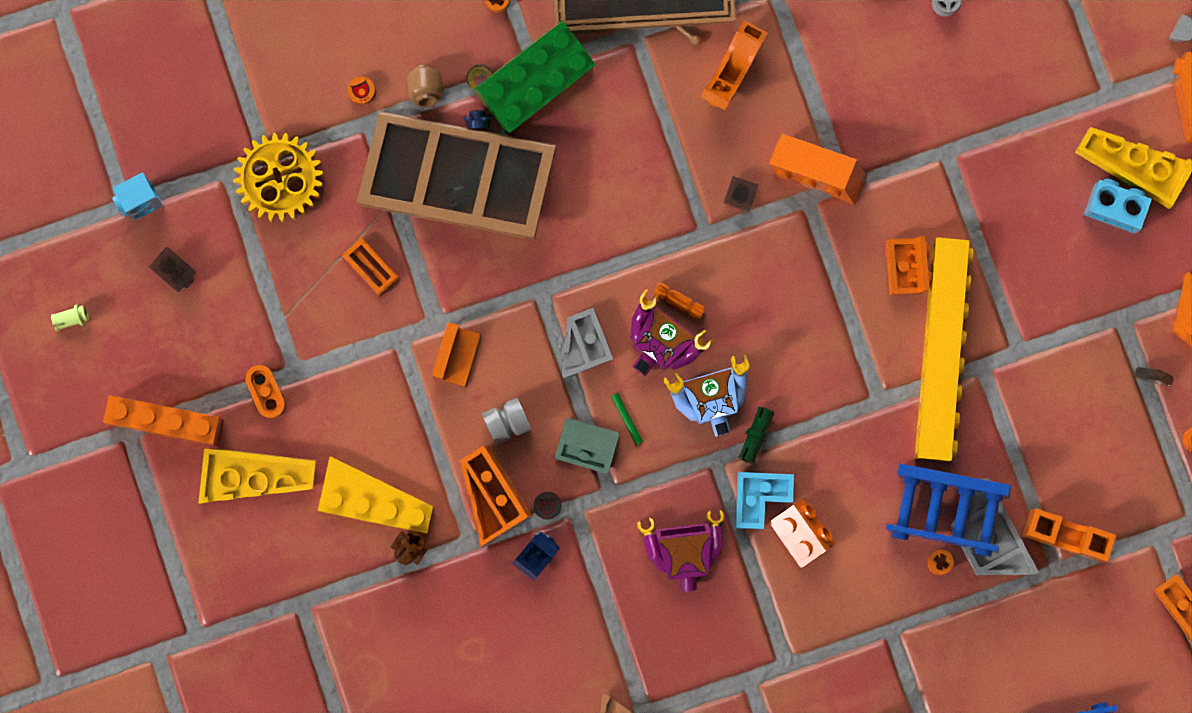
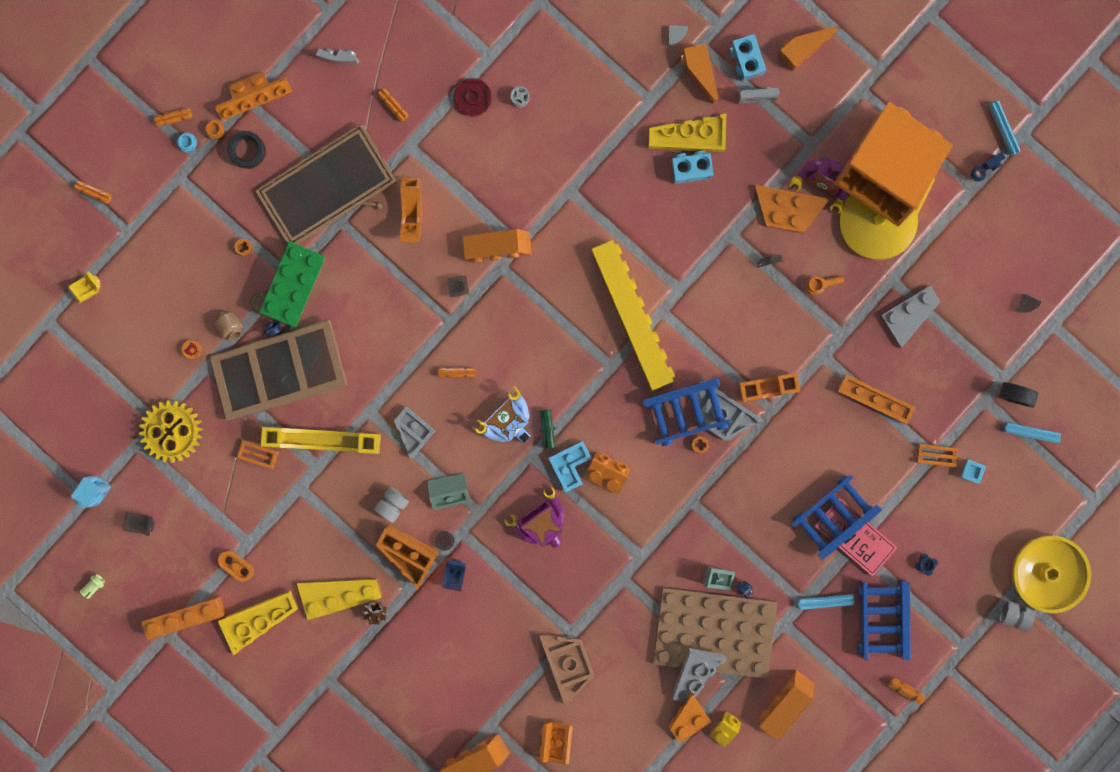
camera: 25 degrees left, 5 degrees up
orange panel [432,322,481,387] -> none
green piece [611,393,643,445] -> none
torso [630,289,715,376] -> none
orange bracket [885,236,932,295] -> none
none -> yellow arch [261,427,381,454]

